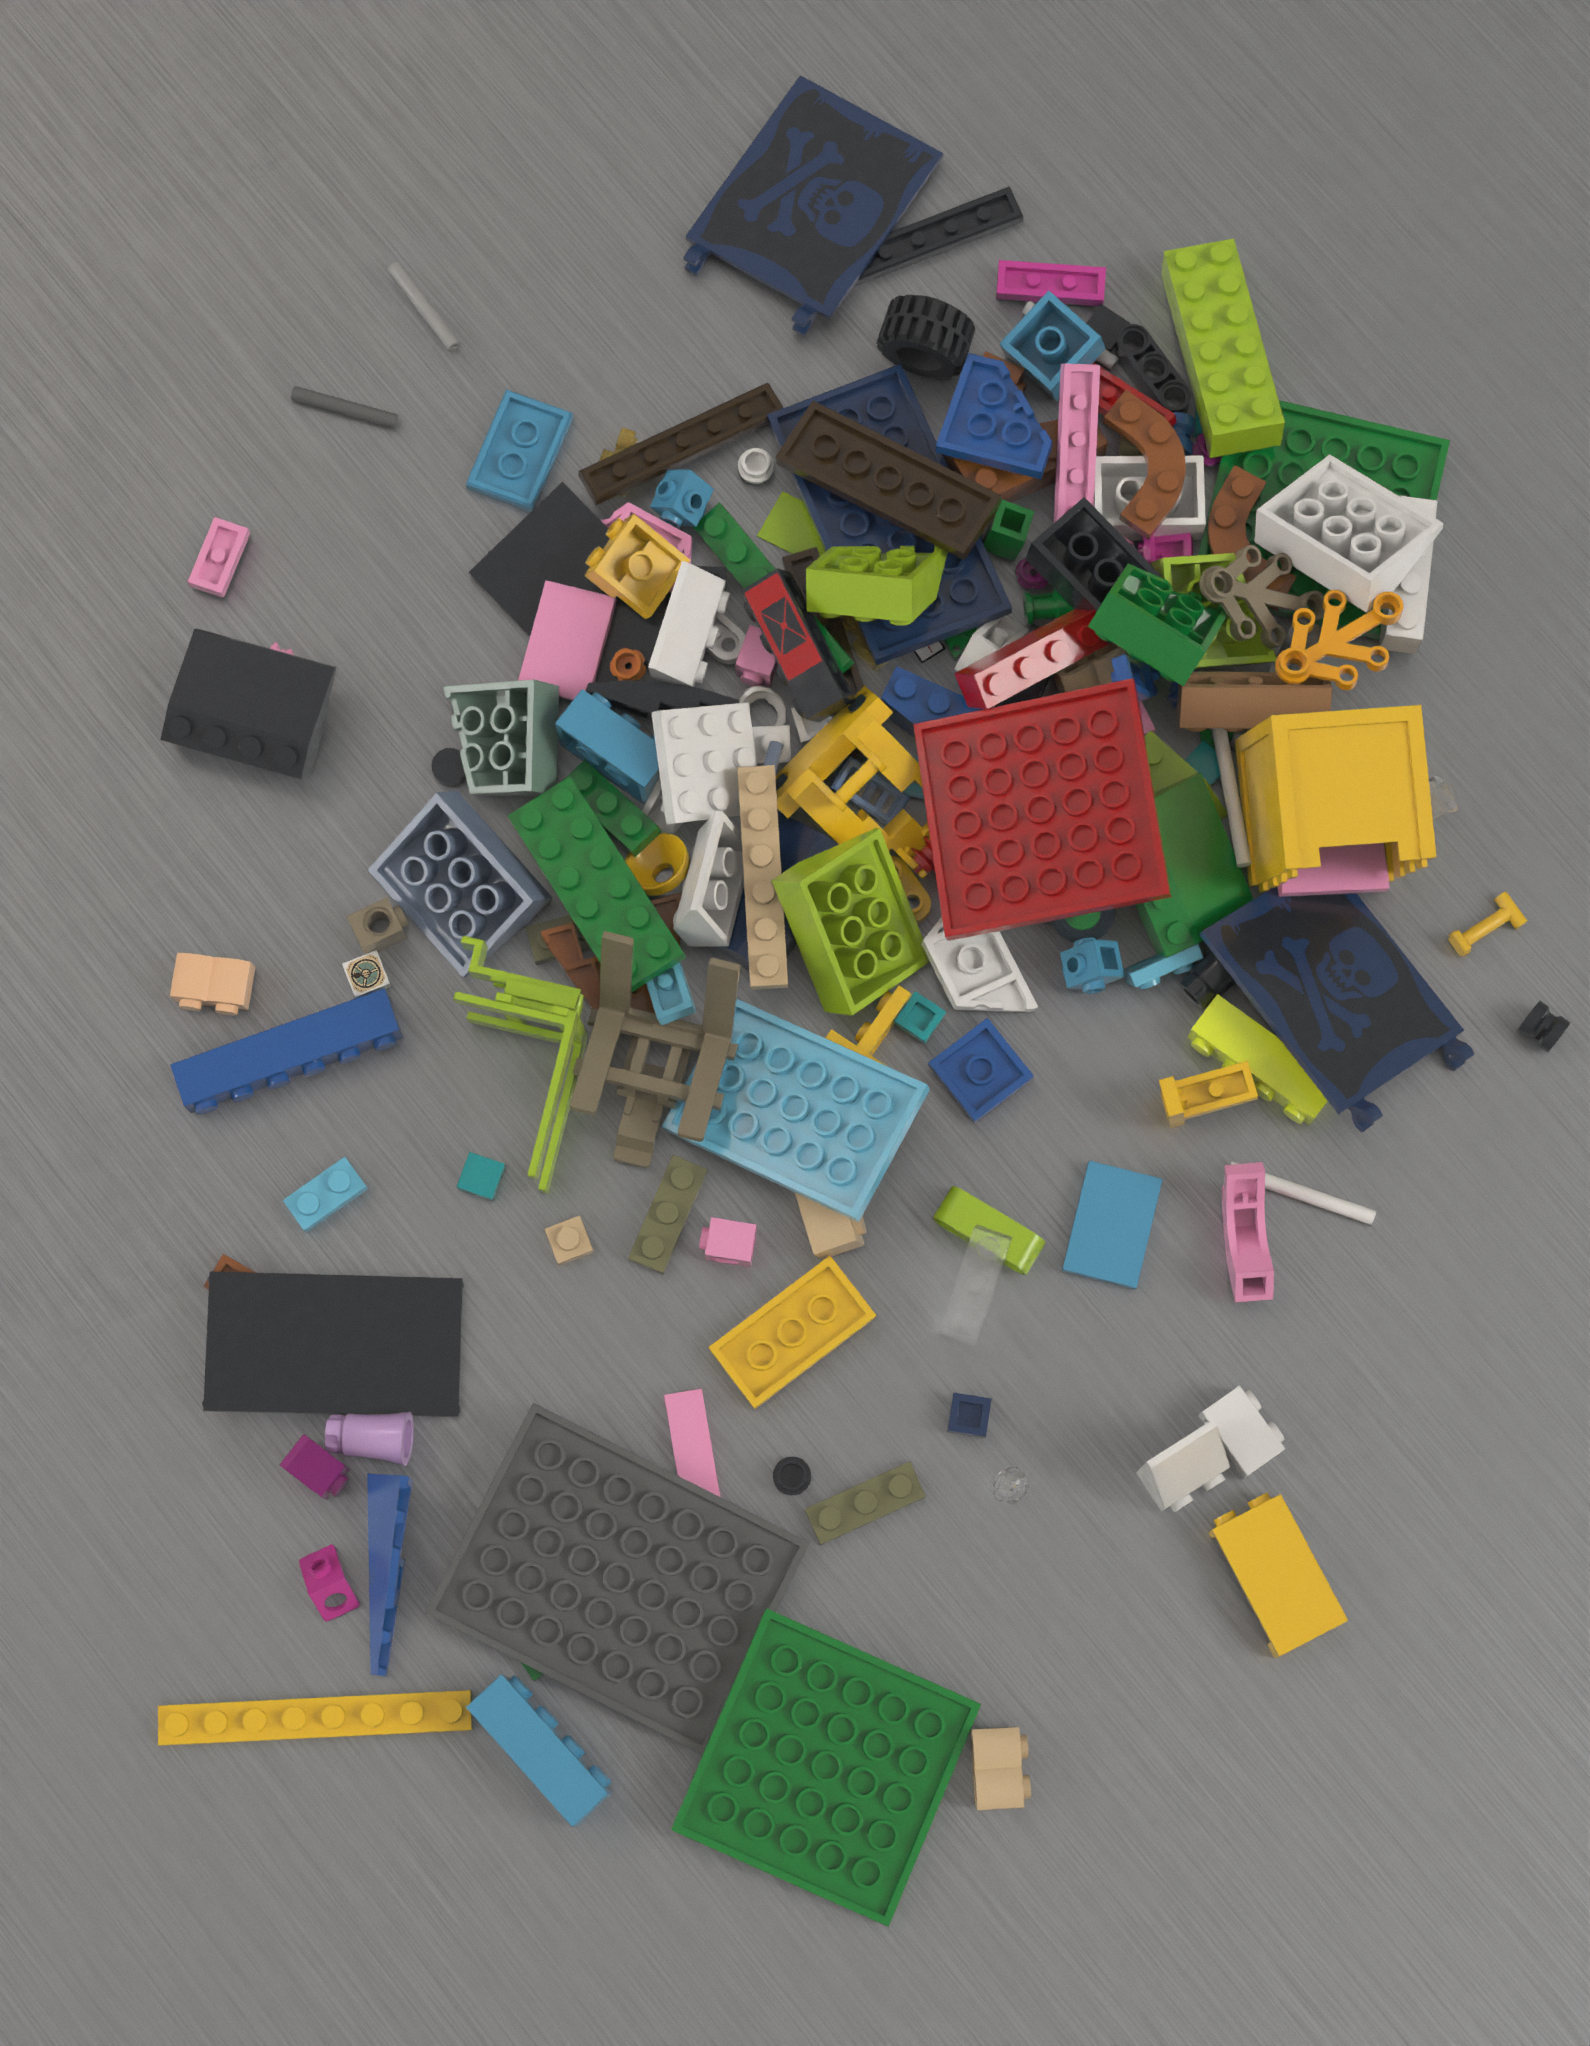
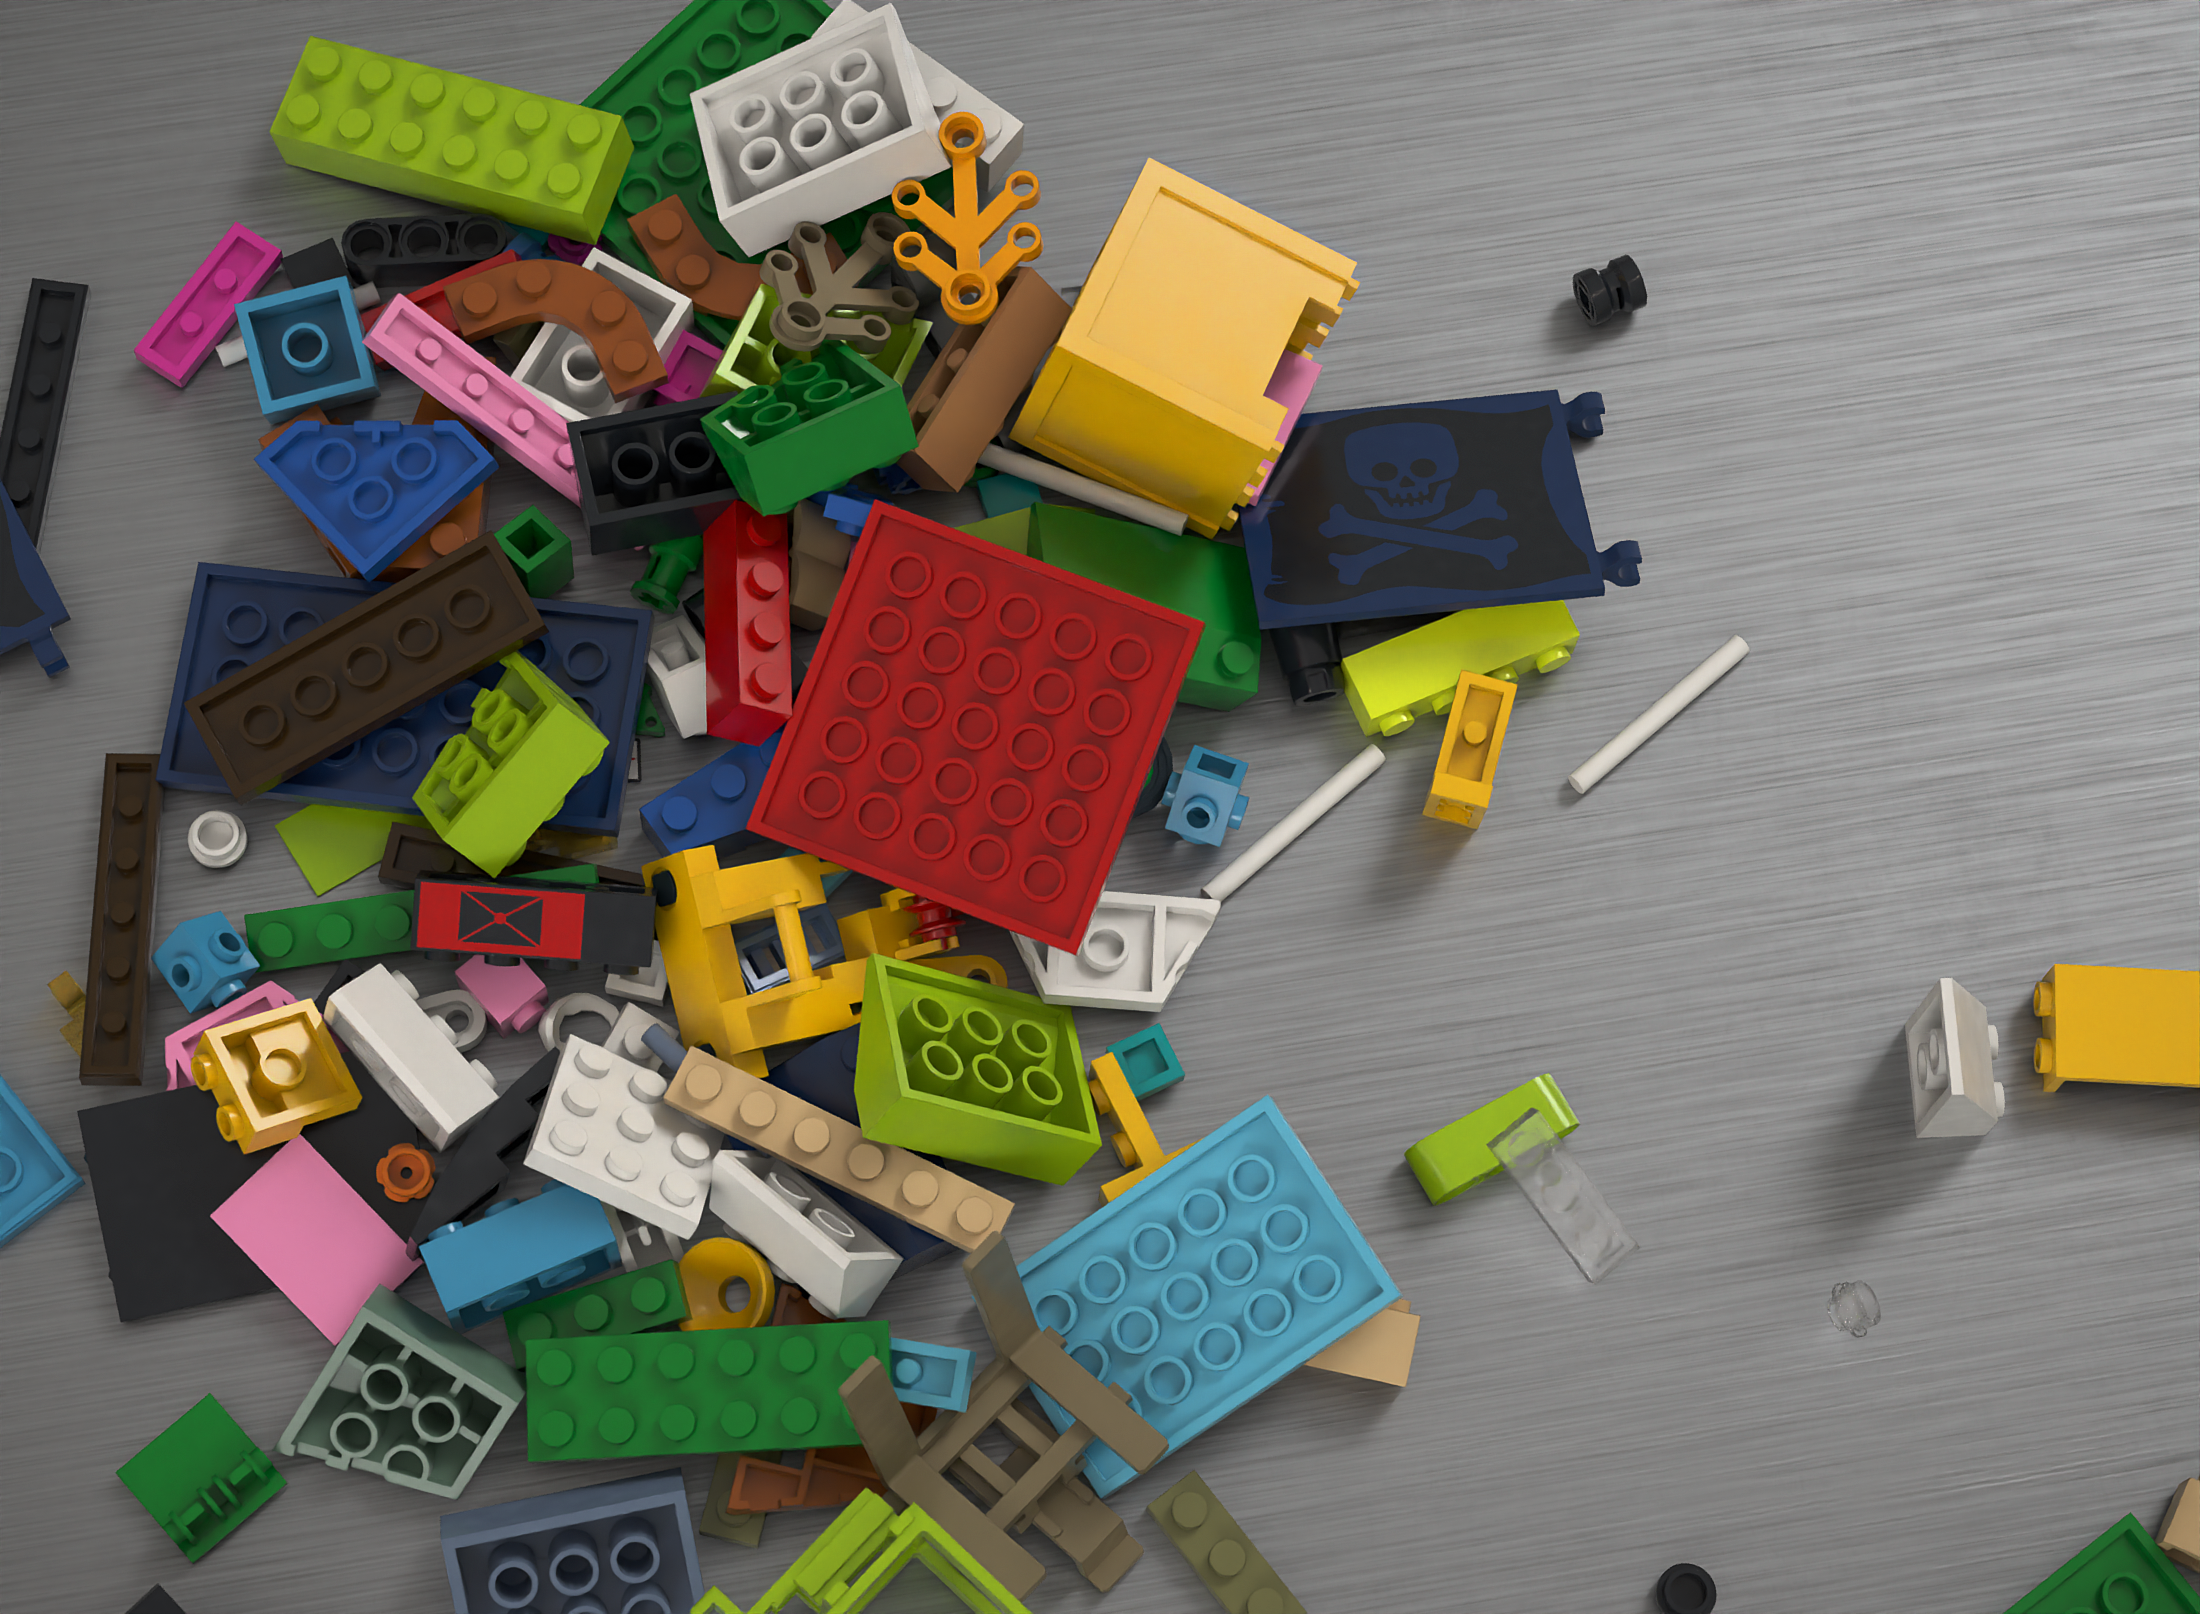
camera: 70 degrees left, 5 degrees down
black tile [431,748,466,787] -> none
bright pink brick [699,1217,757,1268] -> none
yellow plate [708,1256,877,1410] -> none
olive plate [804,1461,926,1546] -> none
black tyre [876,295,975,378] -> none
blue plate [928,1018,1034,1124] -> none
dark blue plate [947,1392,992,1438] -> none
magenta plate [1015,557,1048,589] -> none
dark azure tile [1062,1160,1163,1290] -> none
medium azure plate [1123,944,1203,989] -> none
white brick [1198,1385,1285,1479] -> none
bright pink arch [1222,1162,1274,1303] -> none
yellow piece [1448,891,1528,957] -> none
none -> green hinge [115,1393,288,1564]
none -> white bar [1200,744,1386,902]

